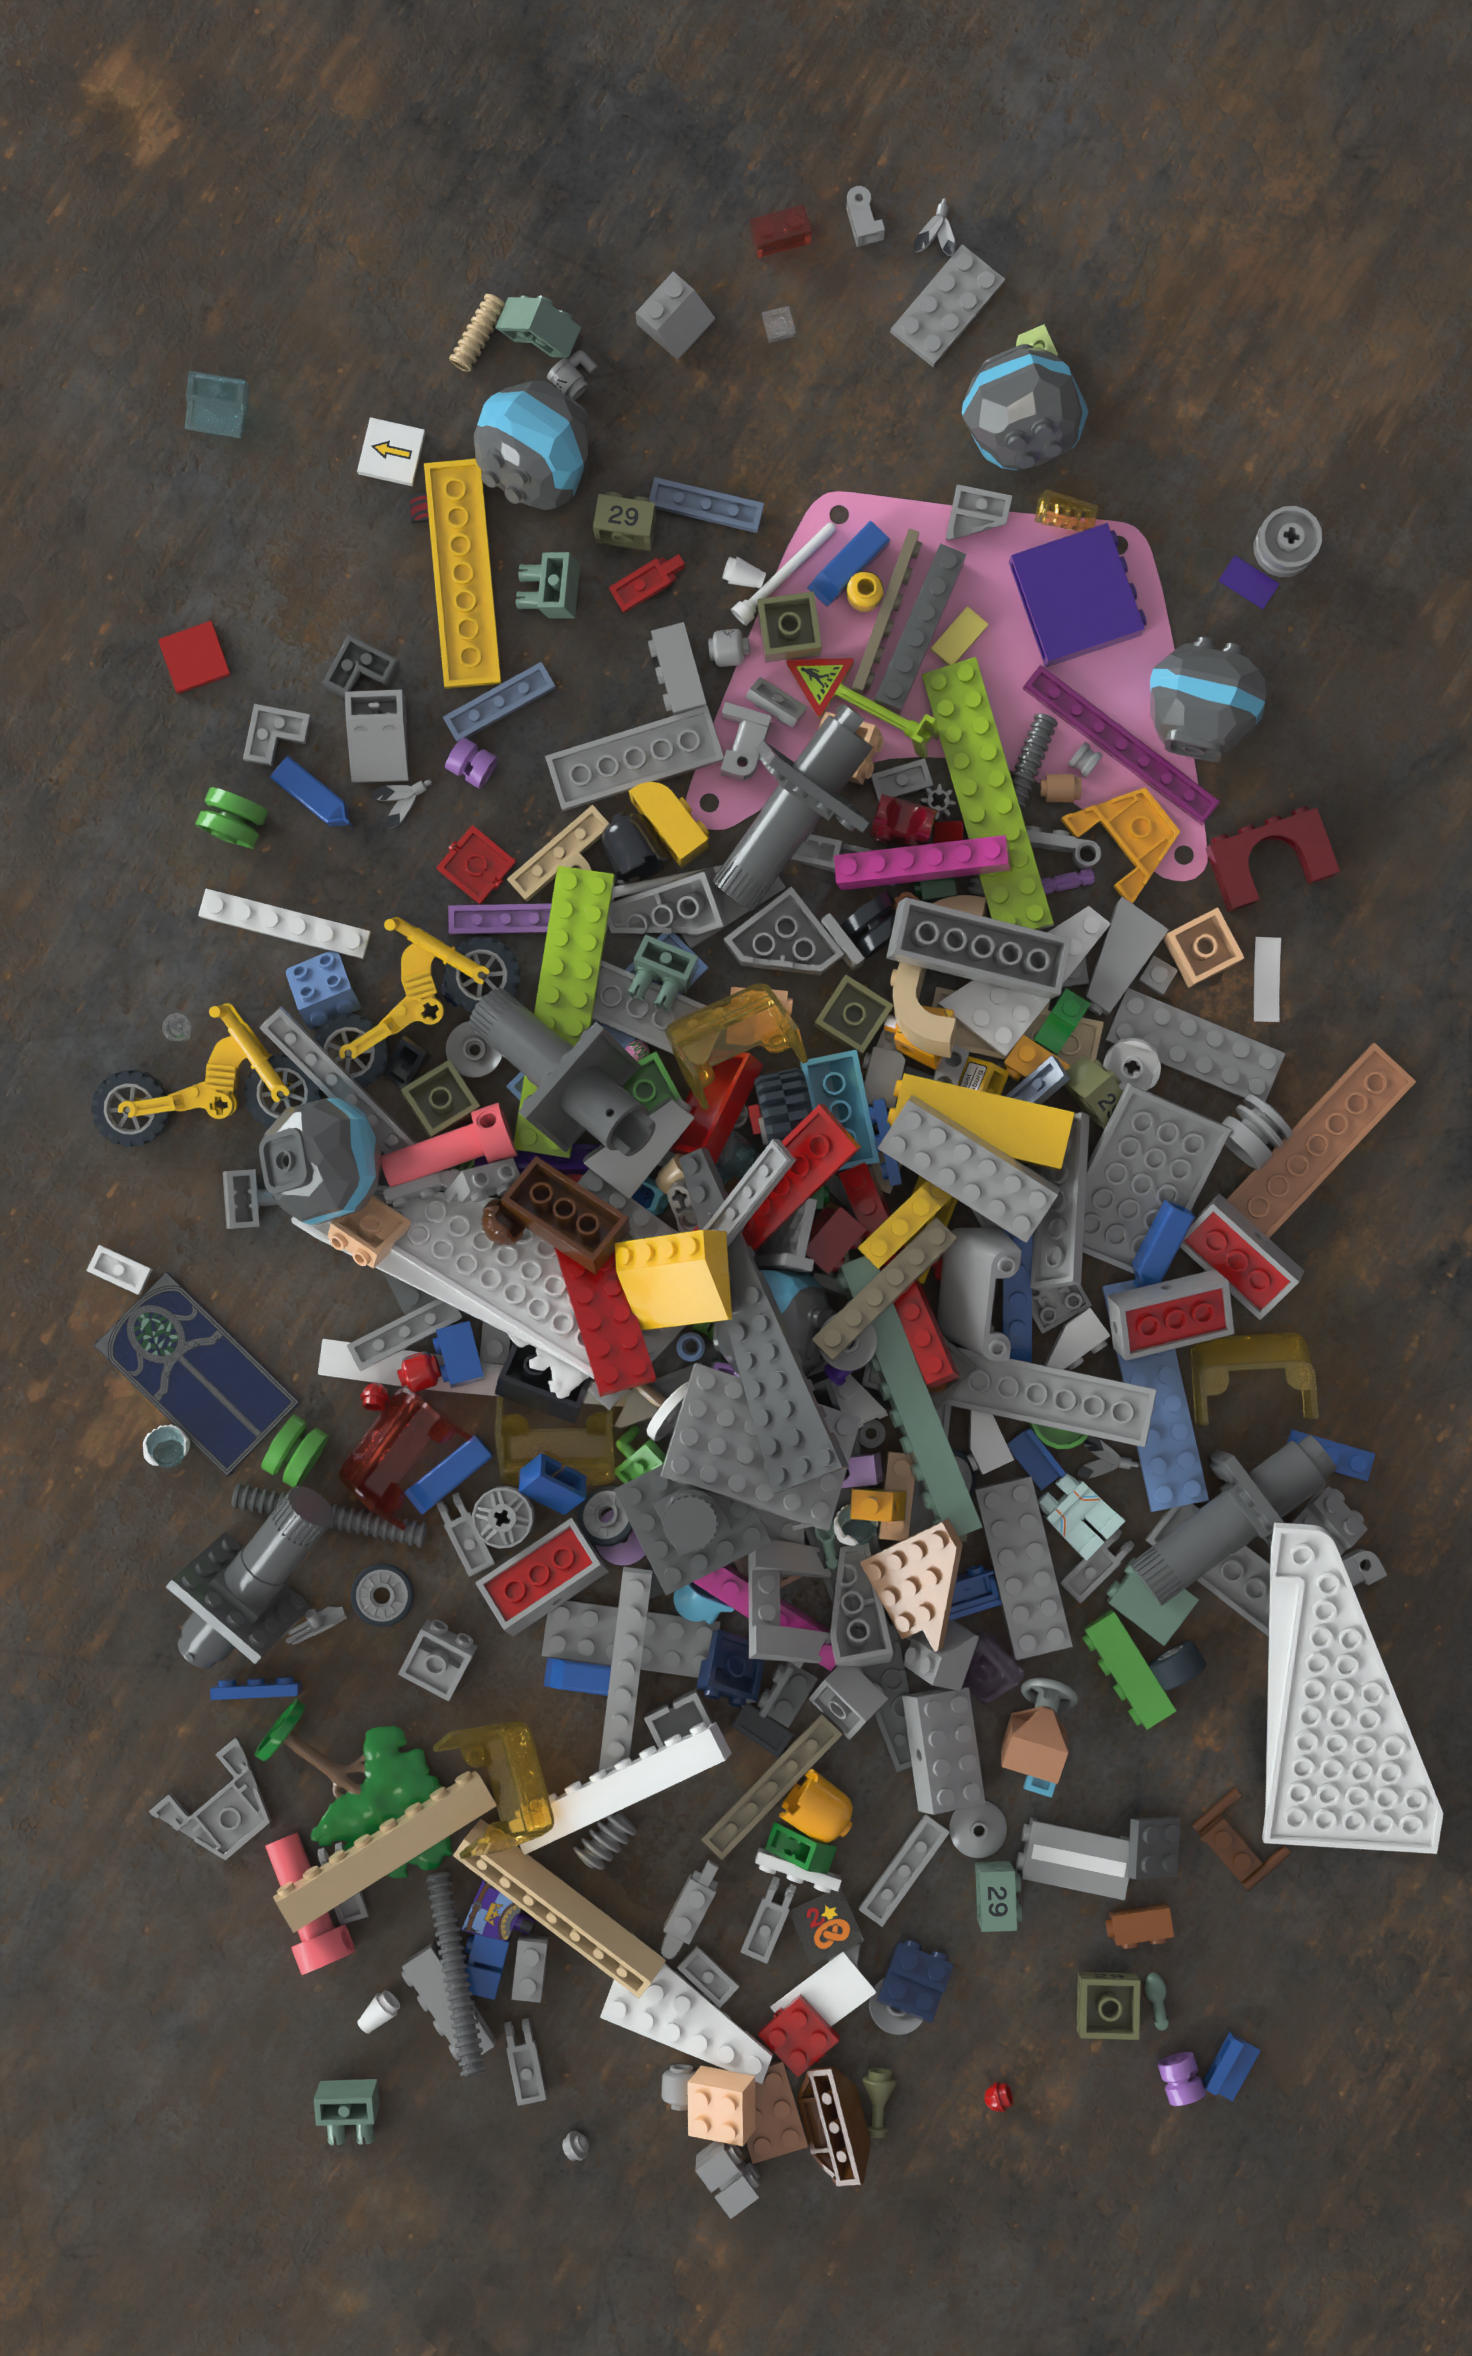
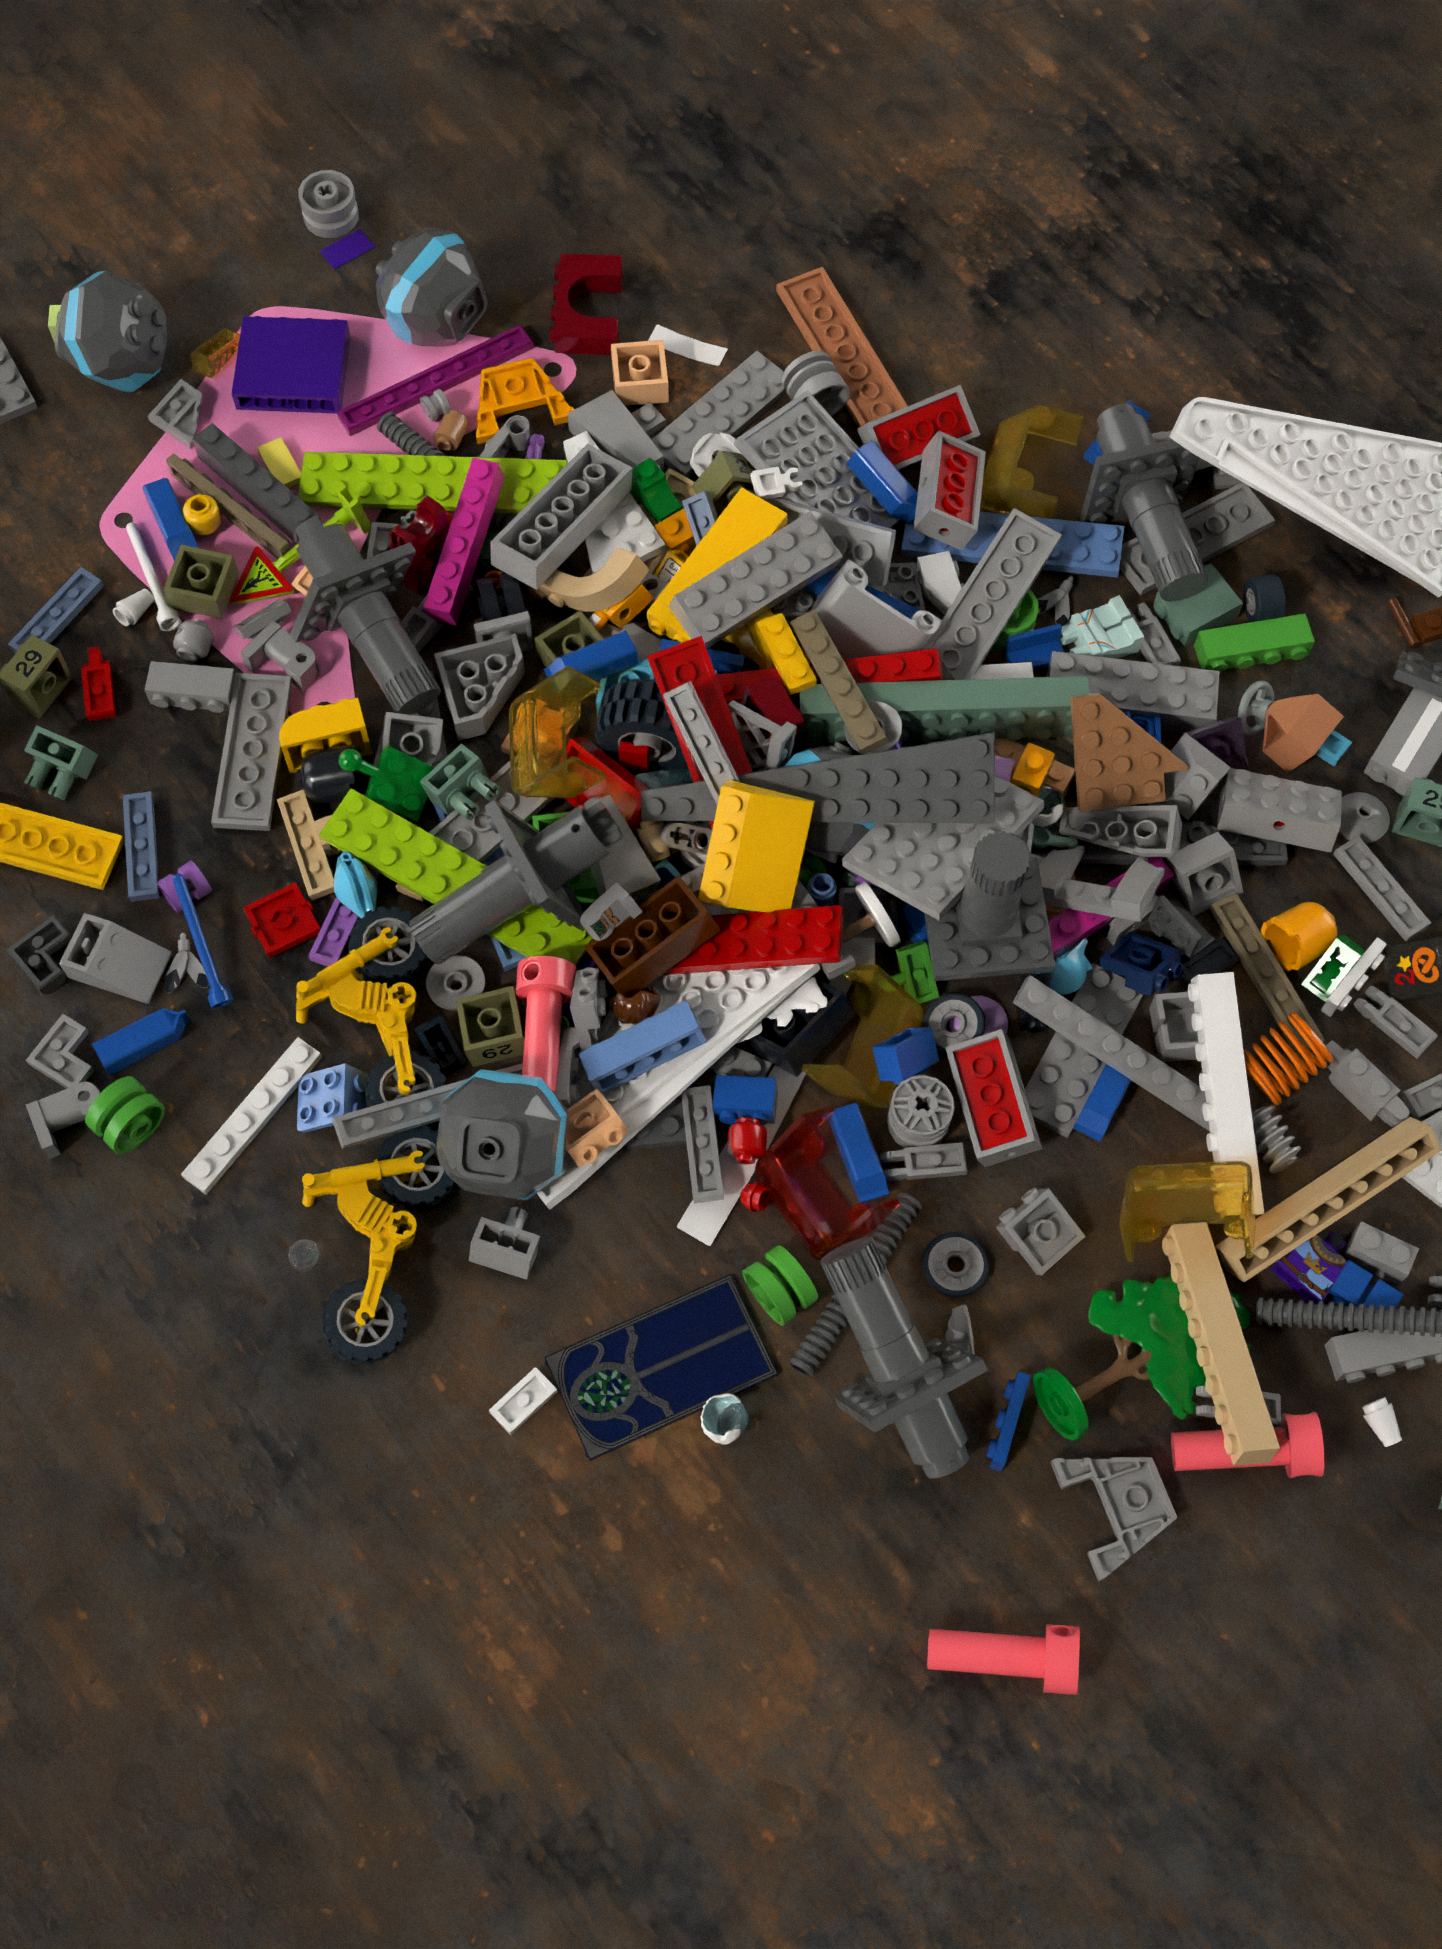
camera: 70 degrees left, 20 degrees down
none -> light grey piece [26,1082,100,1159]
none -> blue piece [172,873,234,1009]
none -> medium azure hat [334,852,378,919]
none -> green plate [339,746,435,822]
none -> blue piece [544,630,638,692]
none -> medium blue brick [578,1000,707,1094]
none -> light grey leg [580,882,642,941]
none -> white plate [750,467,802,500]
none -> coral piece [927,1624,1080,1695]
none -> orange piece [1243,1012,1334,1105]

